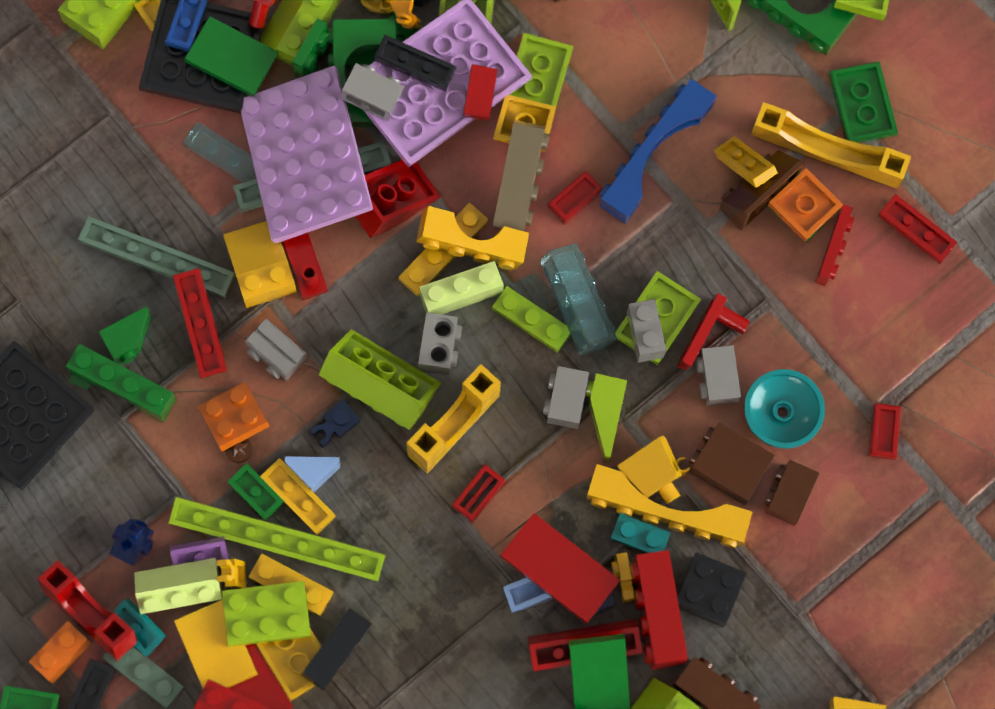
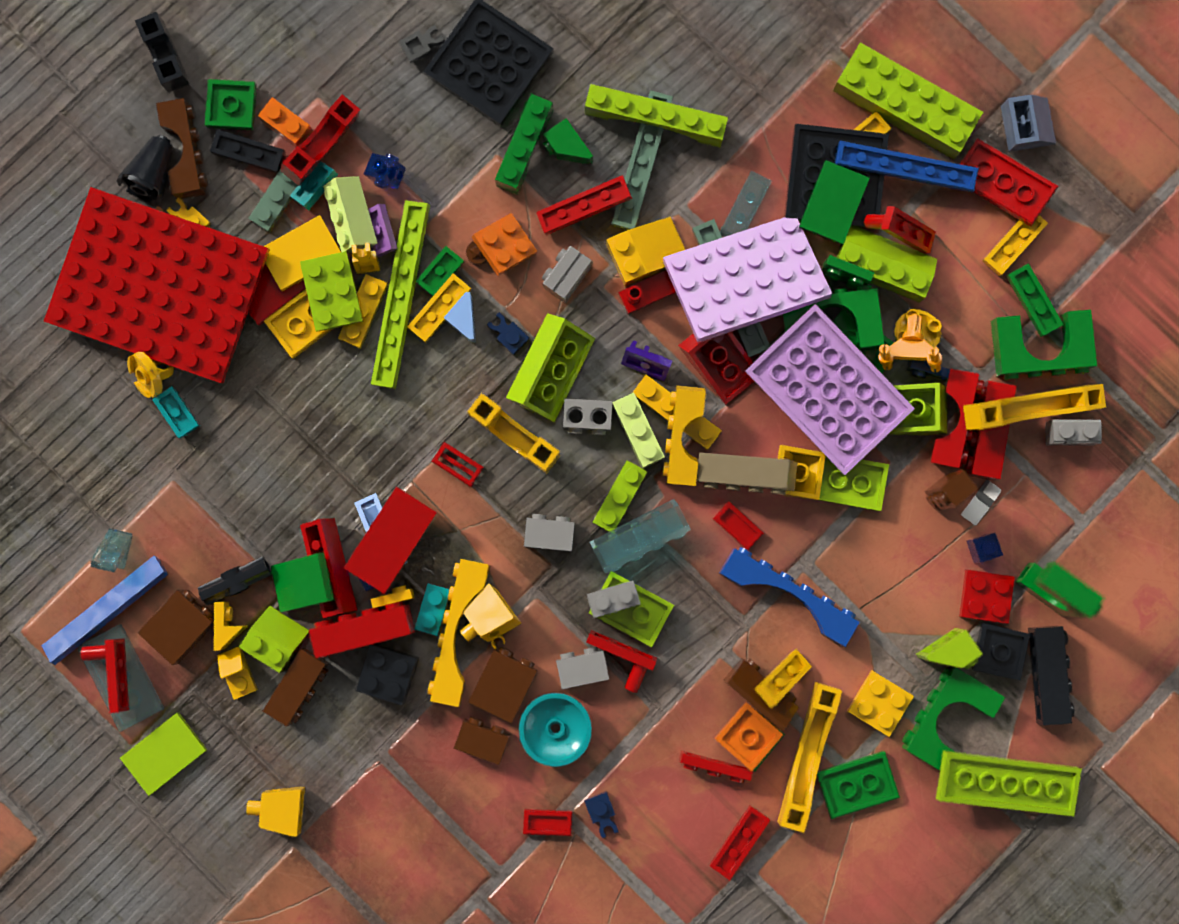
camera: 90 degrees right, 10 degrees up
black tile [301,608,372,691] -> none
light grey brick [340,63,404,121] -> none
black tile [374,35,457,92] -> none
red tile [463,64,498,121] -> none
lime slope [585,373,627,463] -> none
none -> dark blue plate [584,791,619,838]
none -> lime arch [585,84,728,147]
none -> dark purple plate [621,341,672,381]
none -> yellow plate [847,670,914,737]

